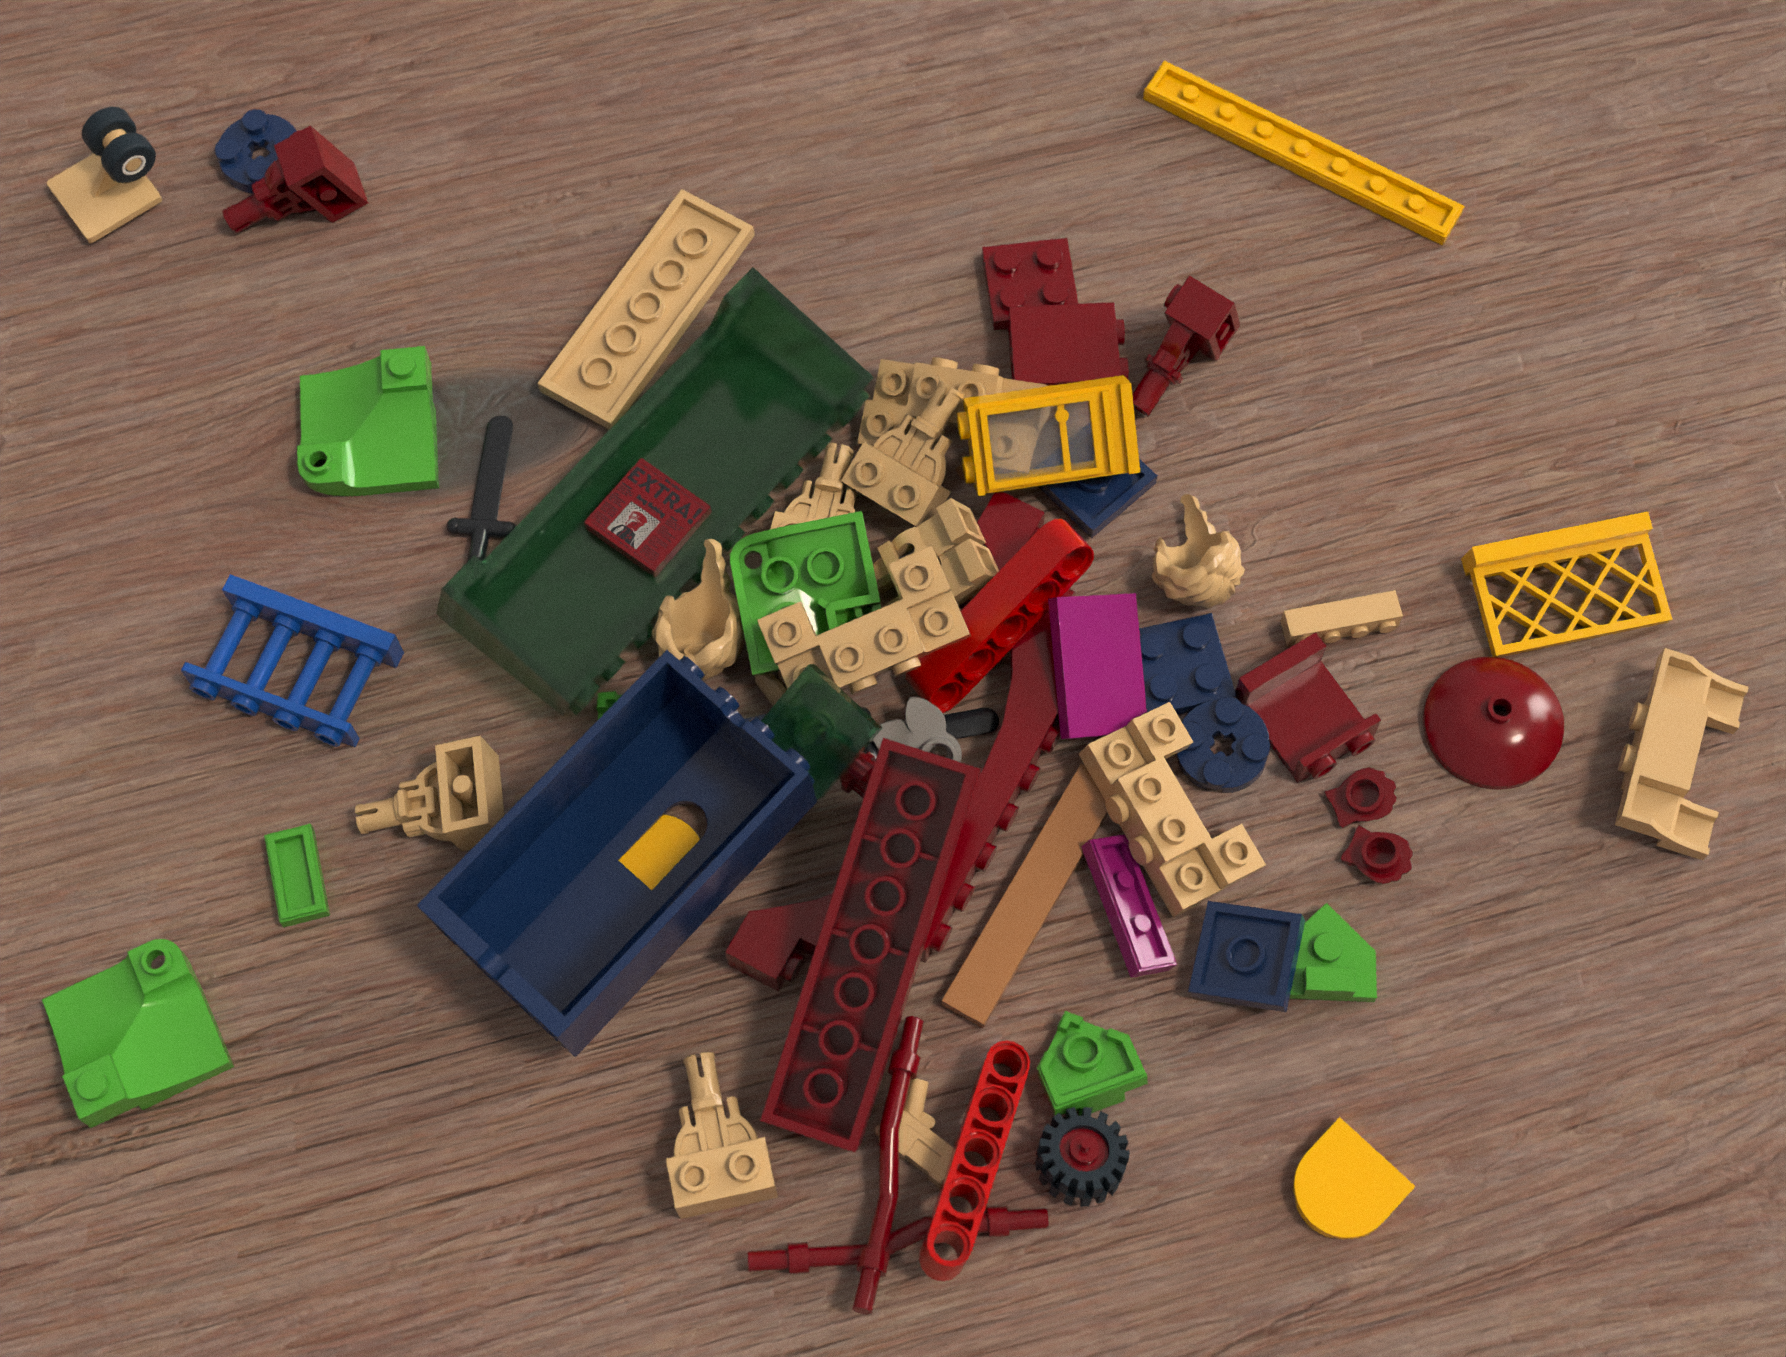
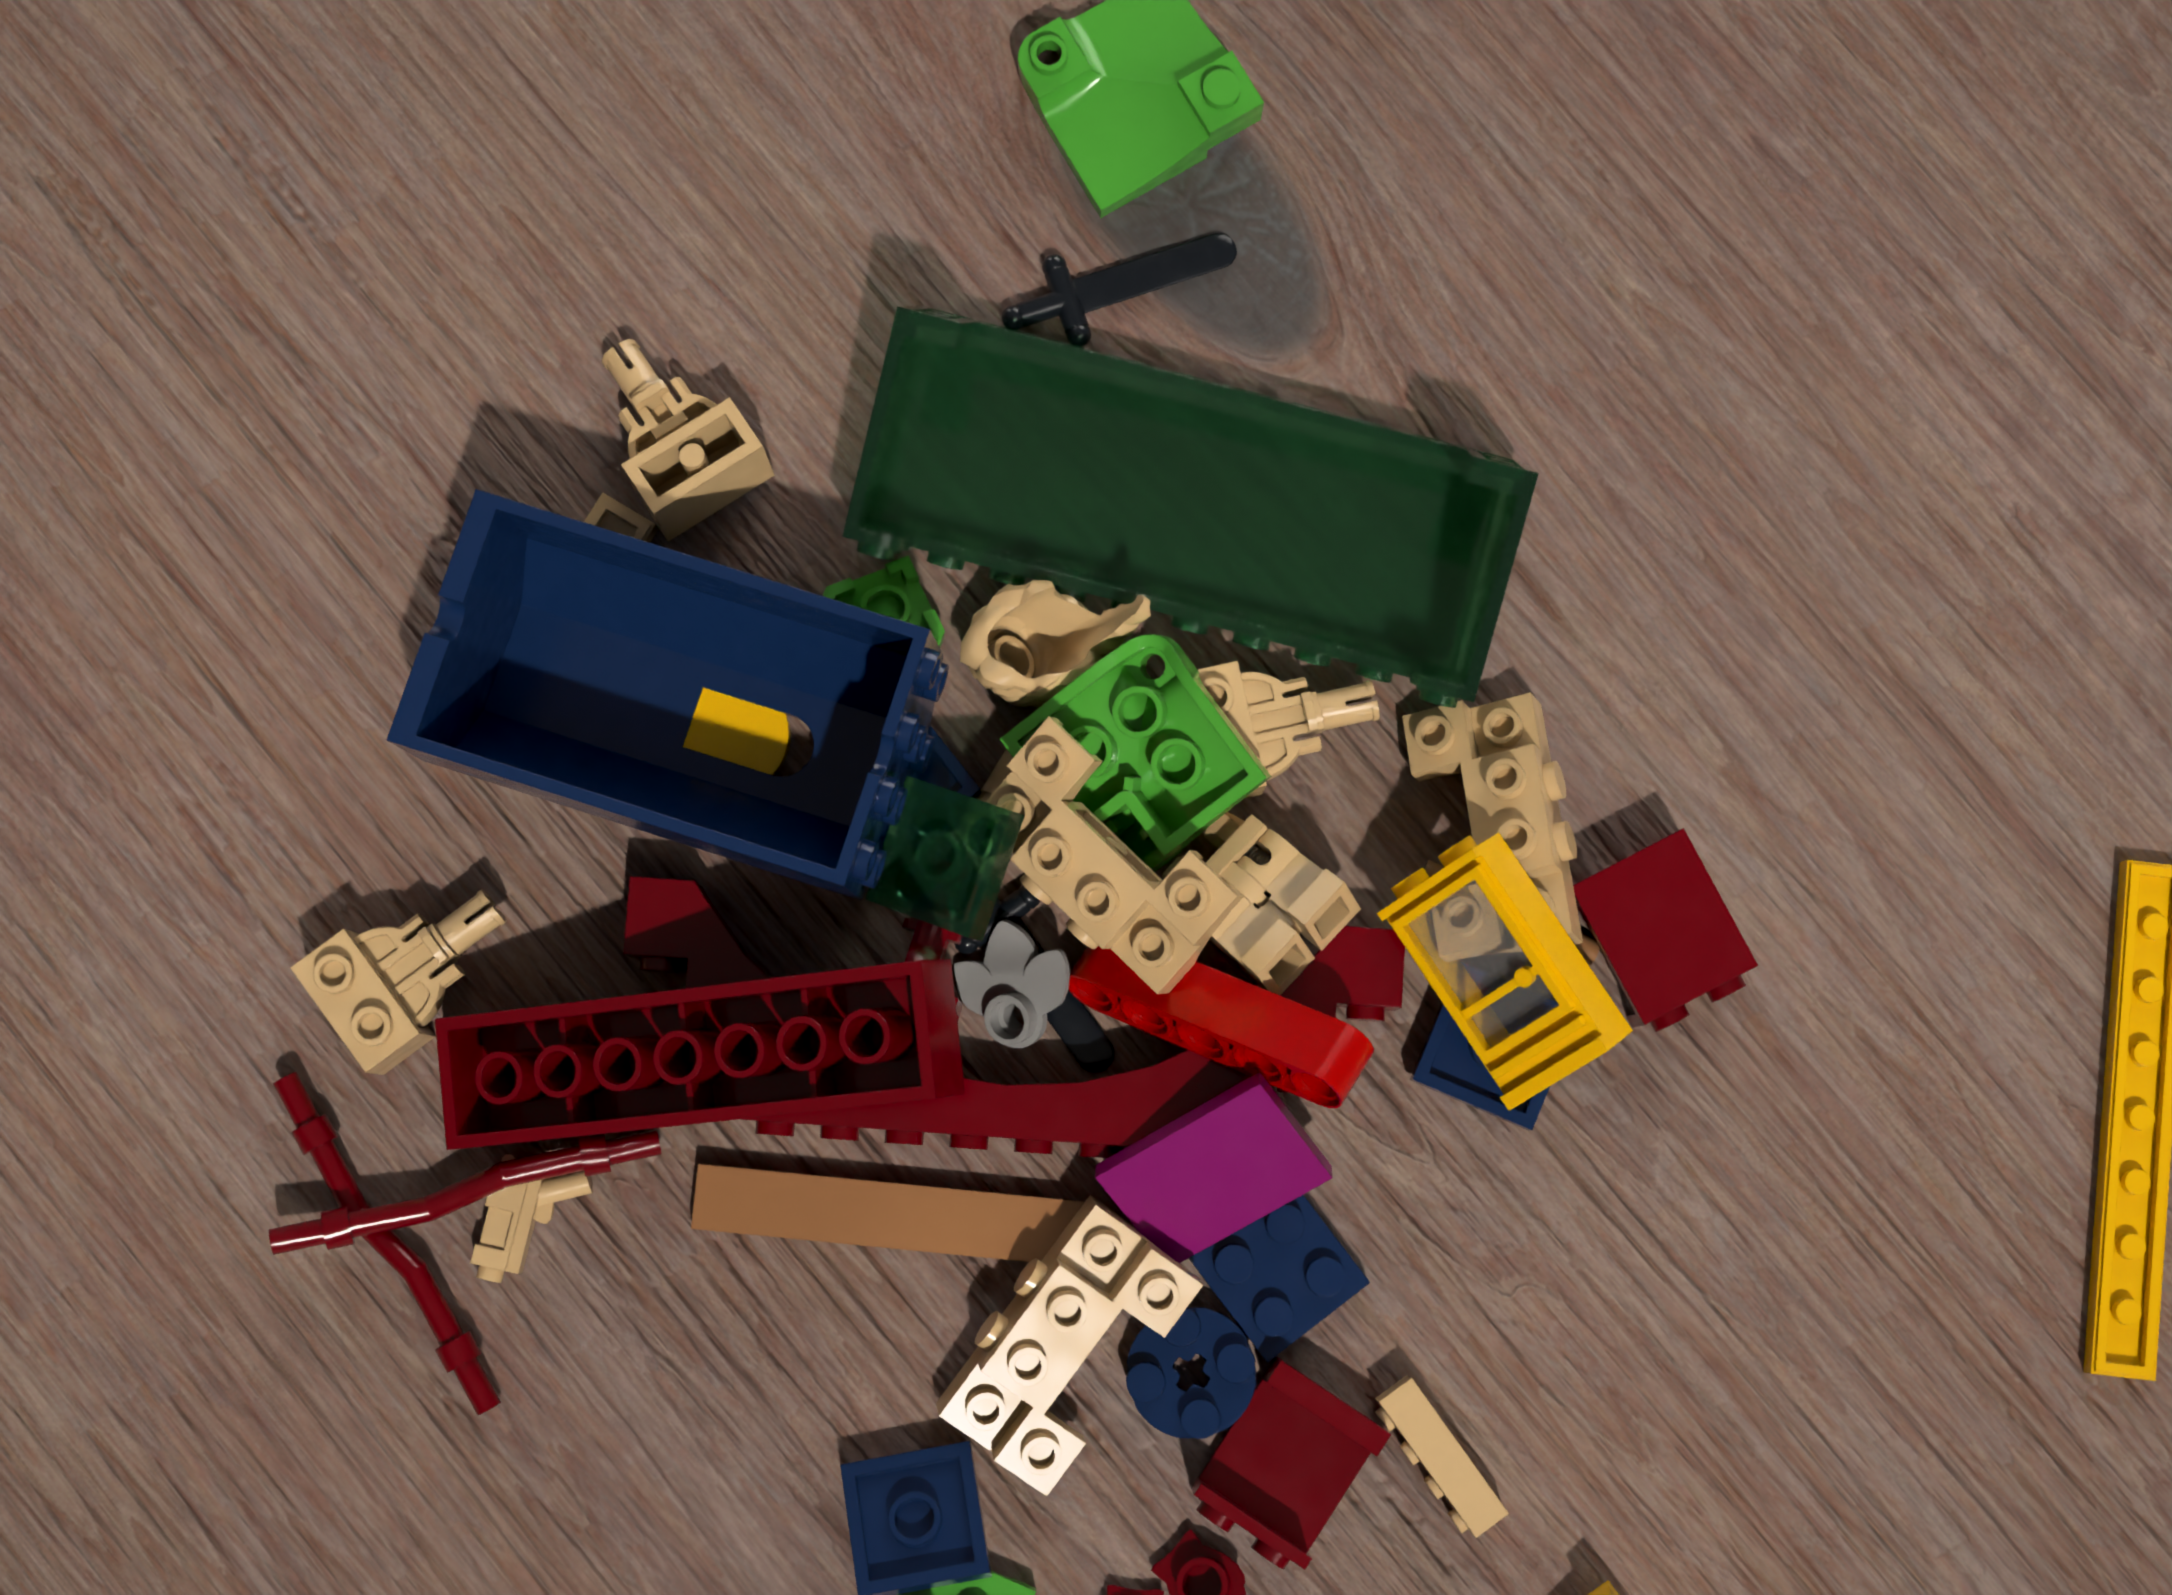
camera: 60 degrees right, 15 degrees up
bright green slope [42,939,234,1128] -> none
blue fence [181,574,404,747] -> none
bright green tile [264,824,330,928] -> none
tan plate [538,189,755,431] -> none
dark red tile [584,458,712,578] -> none
tan brick [841,381,965,527] -> none
red beam [919,1040,1030,1282] -> none
dark red plate [982,238,1079,330] -> none
black wheel [1035,1107,1130,1207] -> none
bright green plate [1037,1011,1148,1116] -> none
magenta tile [1081,835,1177,978] -> none
dark red brick [1132,275,1240,417] -> none
tan hair [1152,494,1245,609] -> none

